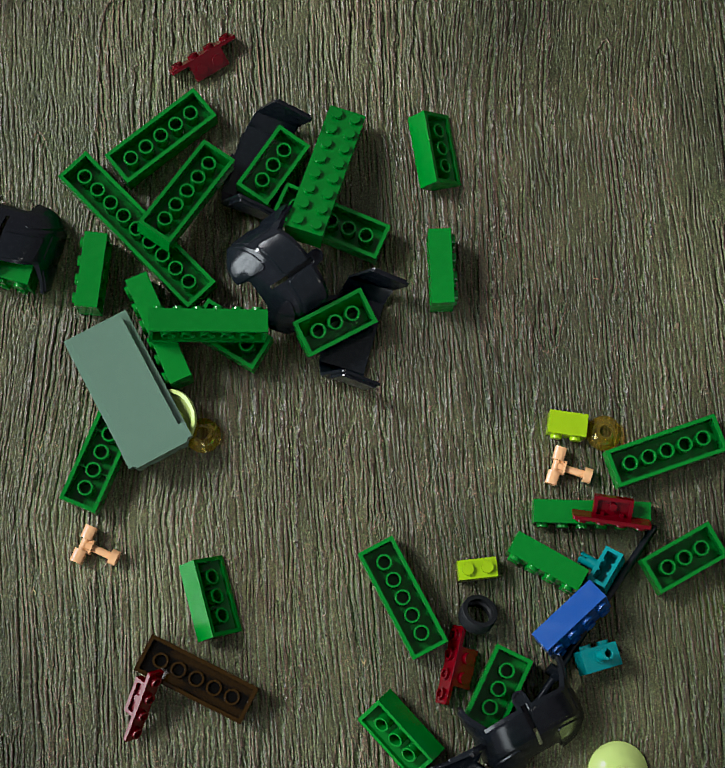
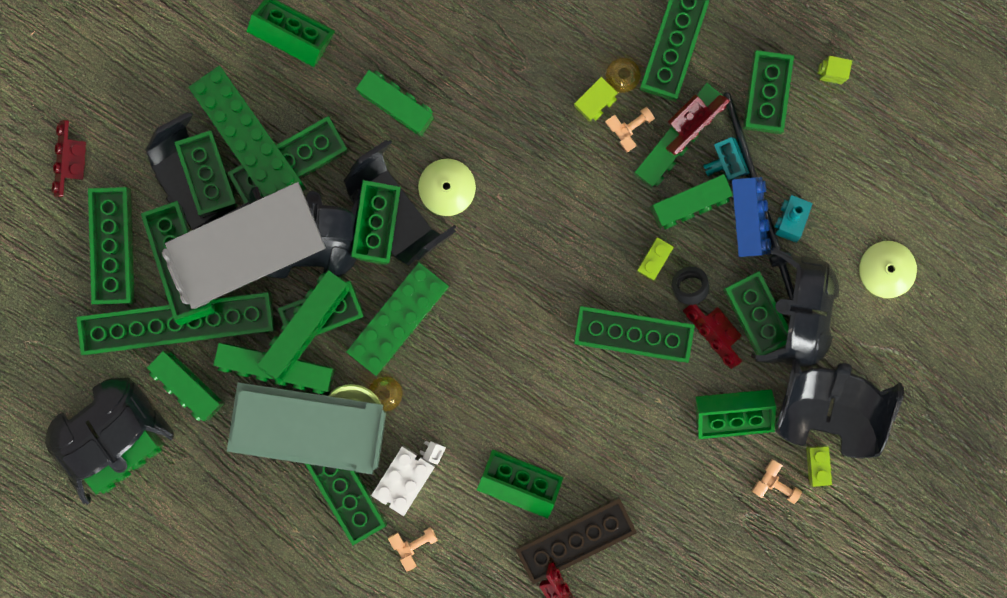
camera: 50 degrees left, 10 degrees up
none -> light grey piece [162,182,326,309]
none -> green brick [346,262,449,376]
none -> white piece [371,445,435,516]
none -> yellowish green dish [418,159,476,216]
none -> white tile [420,441,446,465]

